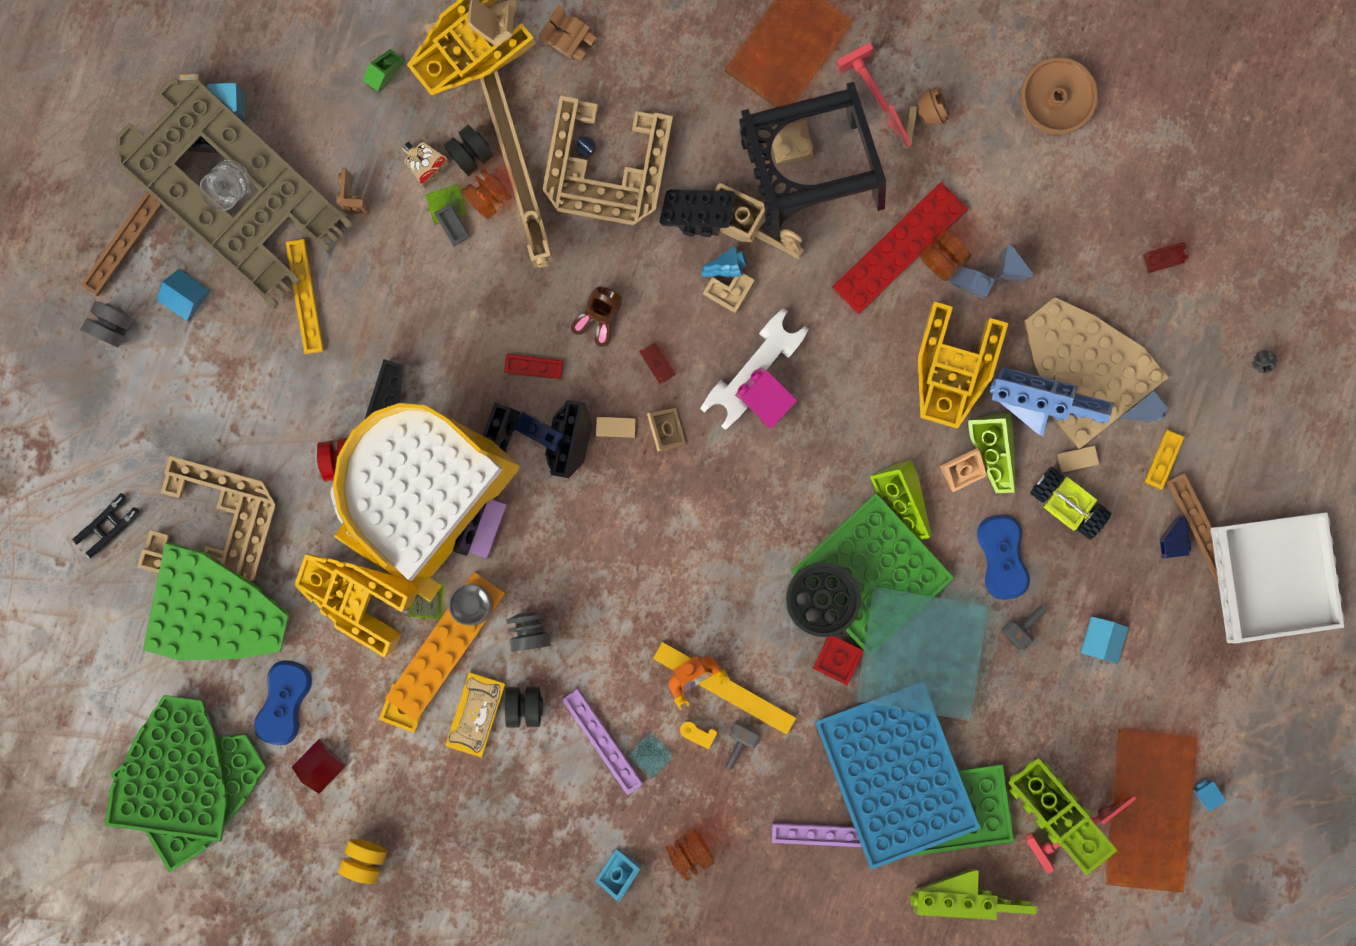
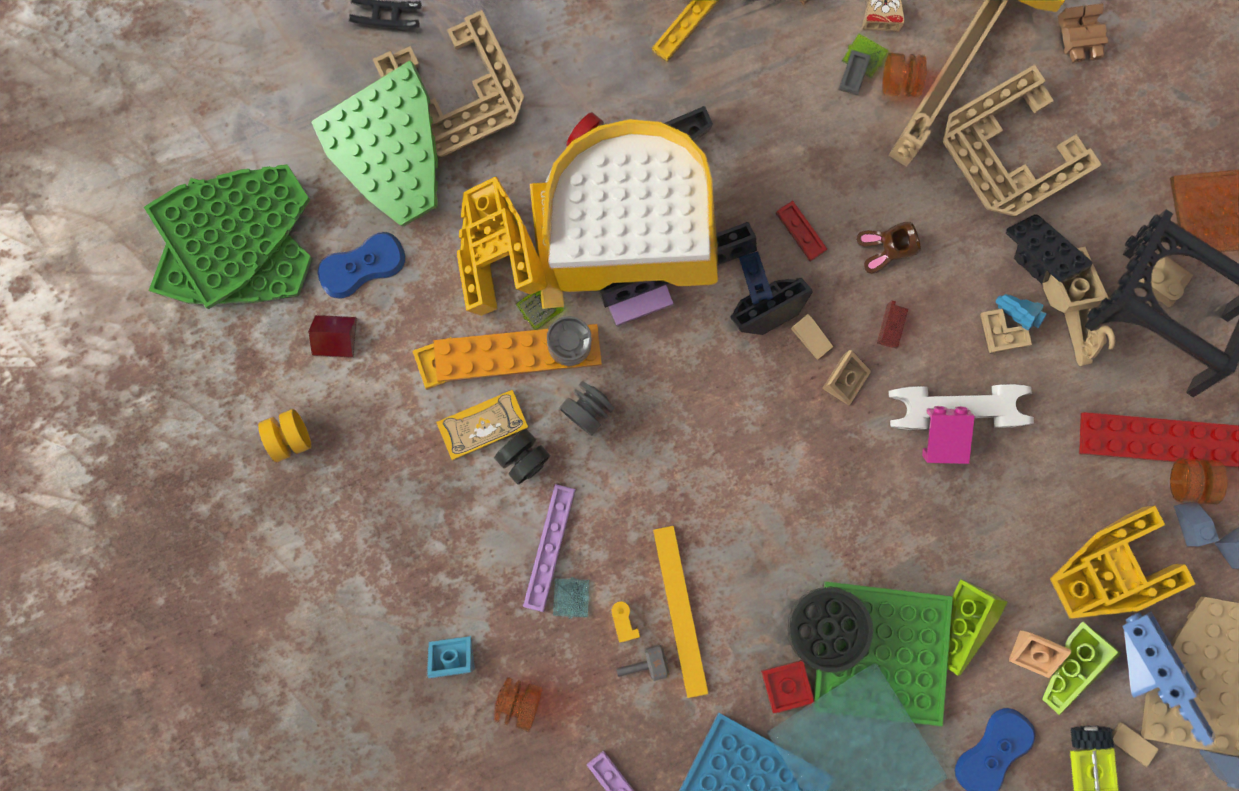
camera: 50 degrees right, 5 degrees down
pearl dark grey wheel [443,124,494,177] -> none
dark blue plate [576,136,596,156] -> none
orange torso [668,655,730,710] -> none

